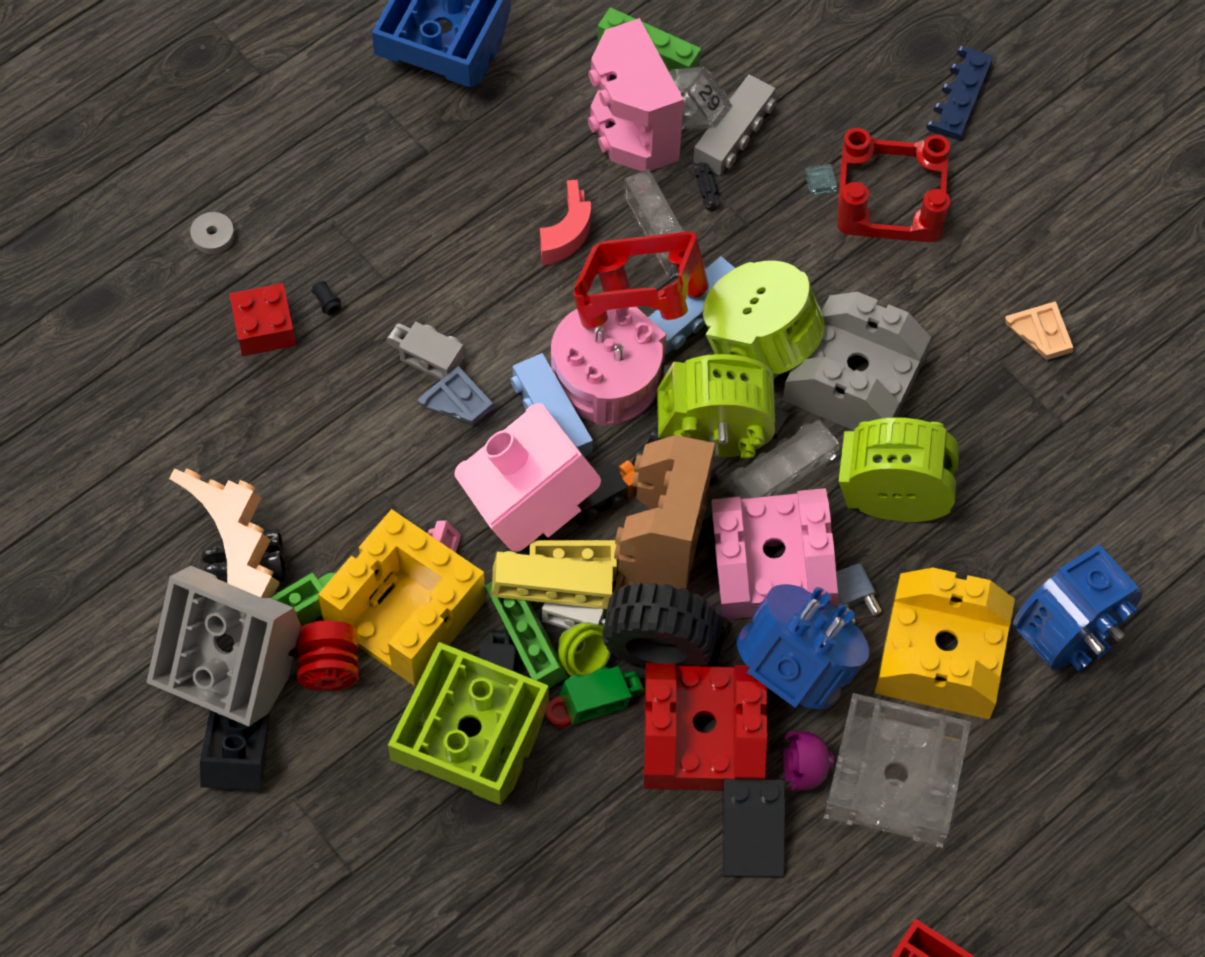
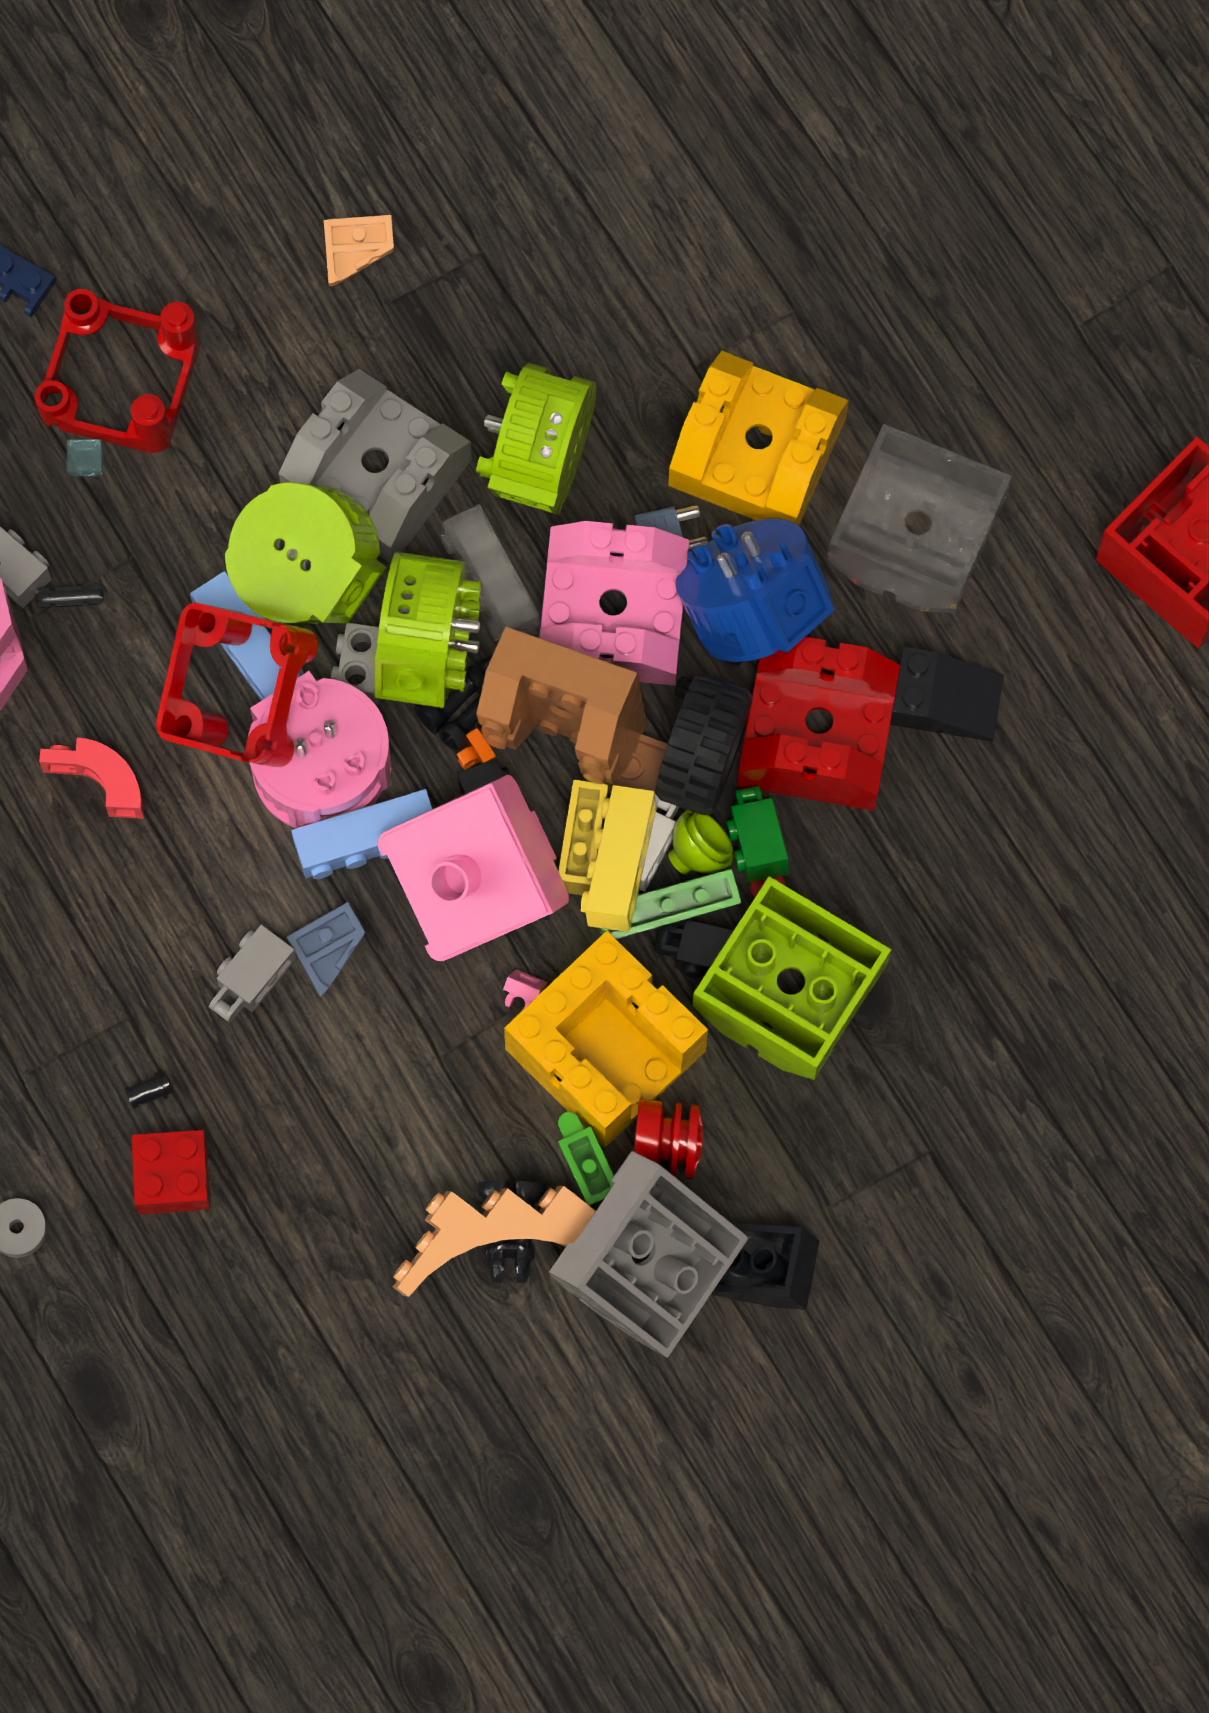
camera: 80 degrees left, 10 degrees up
clear brick [624,169,684,278] -> none
magenta cylinder [783,731,834,791] -> none
blue piece [1013,545,1142,672] -> none

